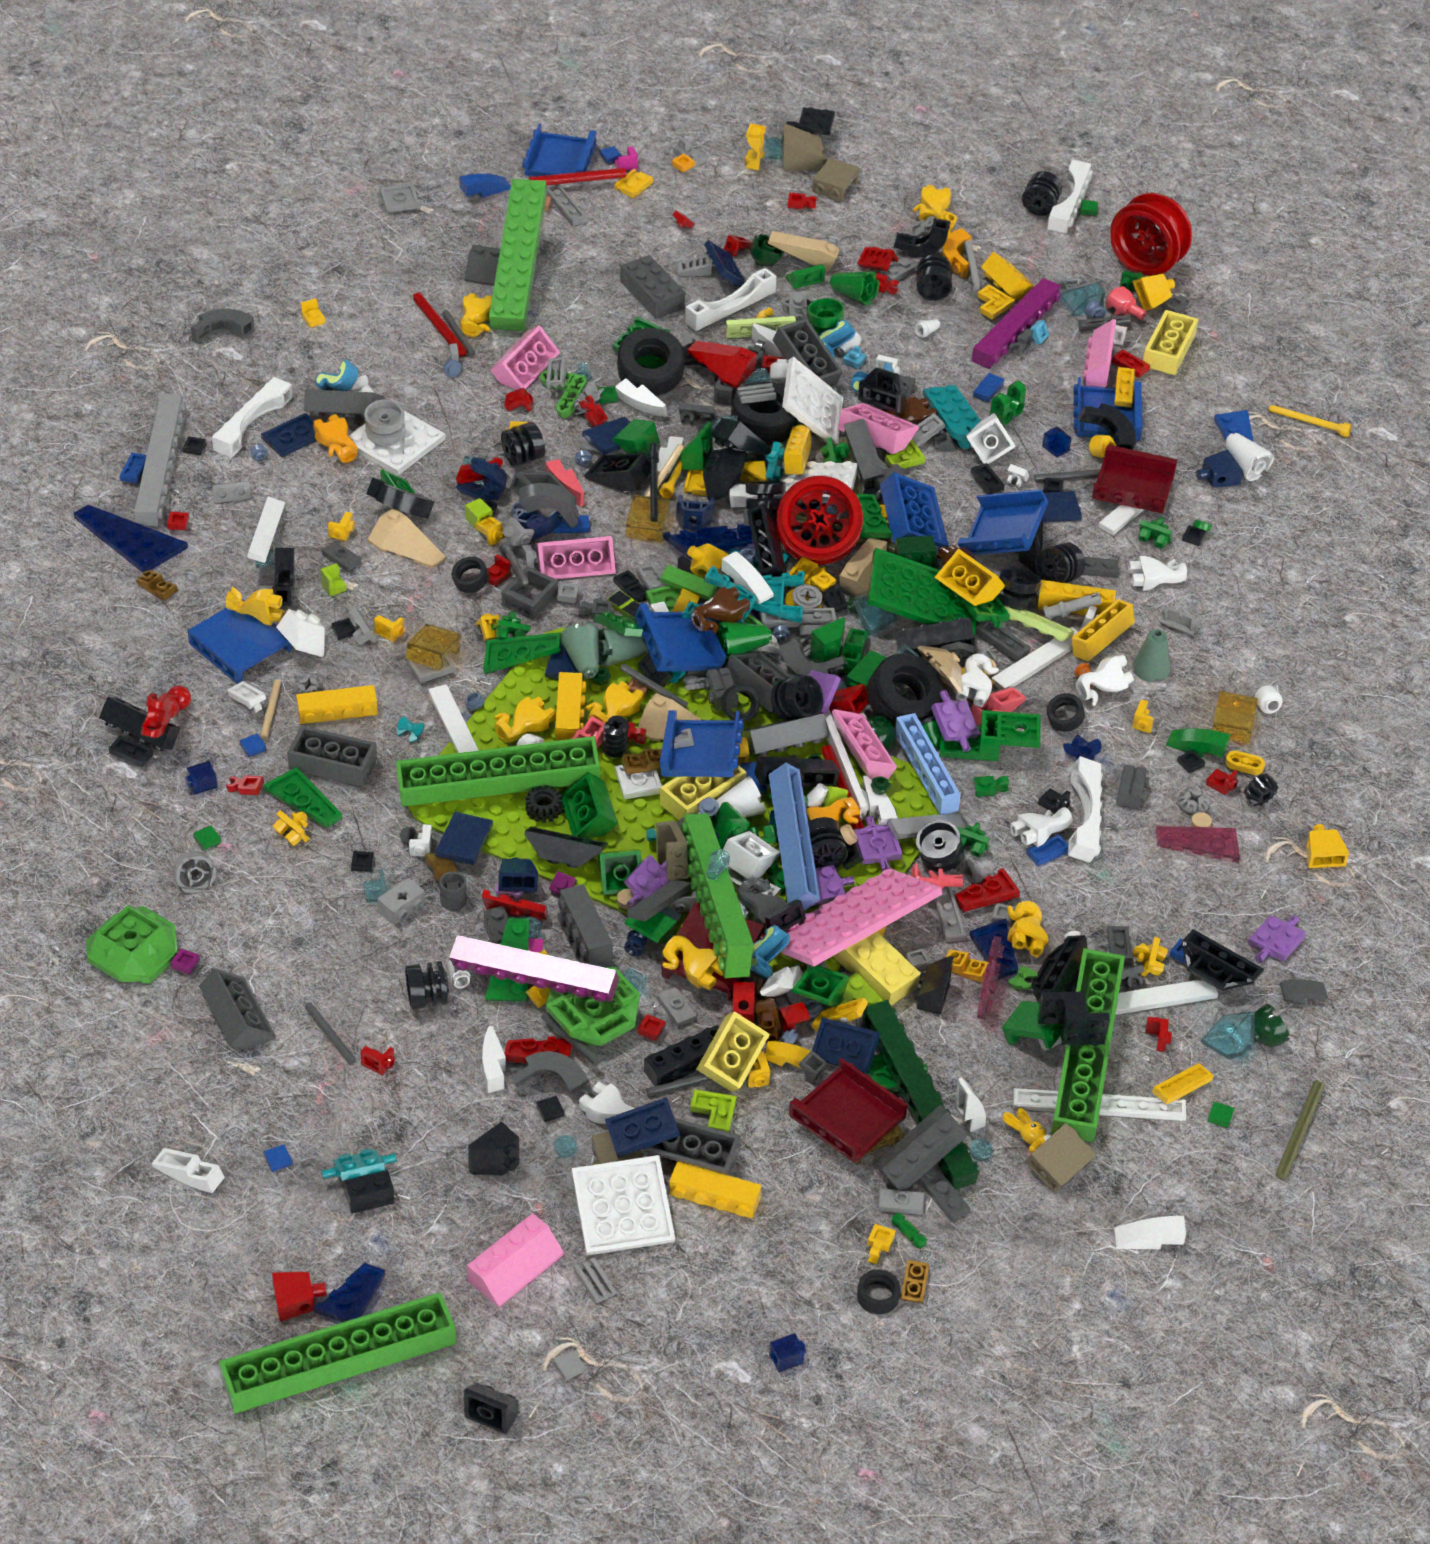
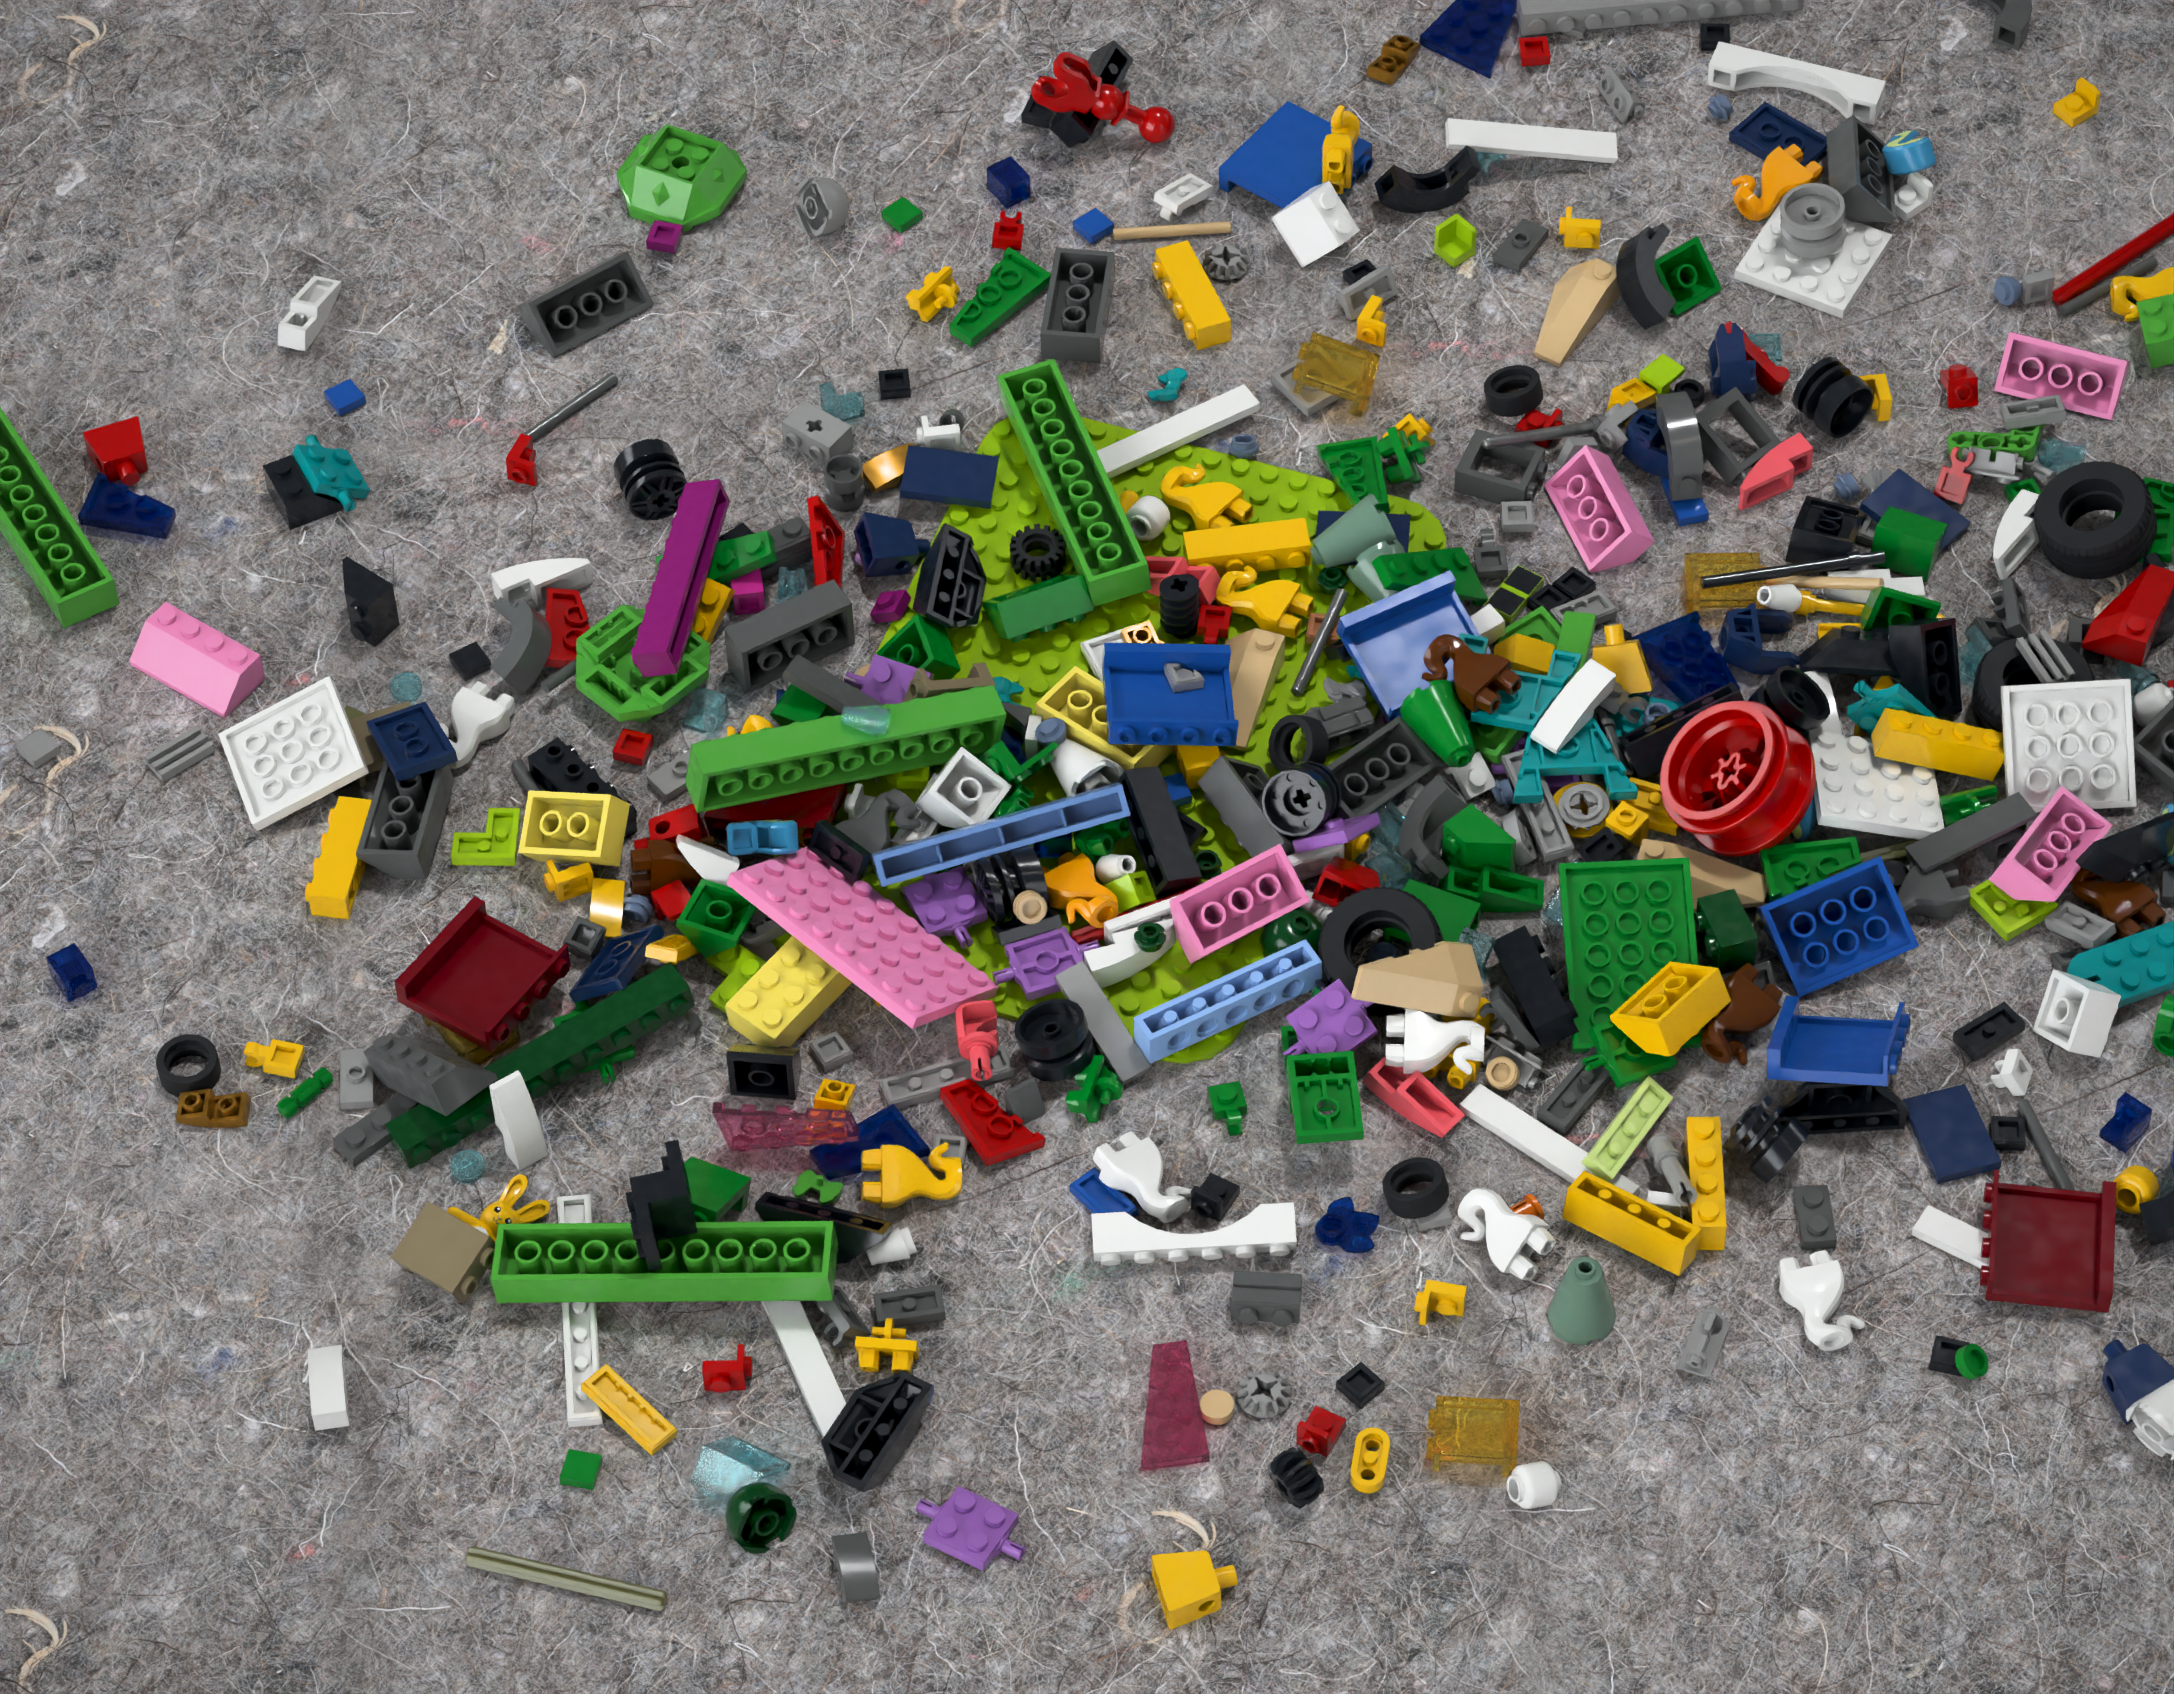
camera: 85 degrees right, 5 degrees up
black wheel [997,568,1041,609] -> none
green hips [1138,517,1172,549] -> none
green slope [1166,728,1231,758] -> none
none -> white cone [1757,583,1802,614]

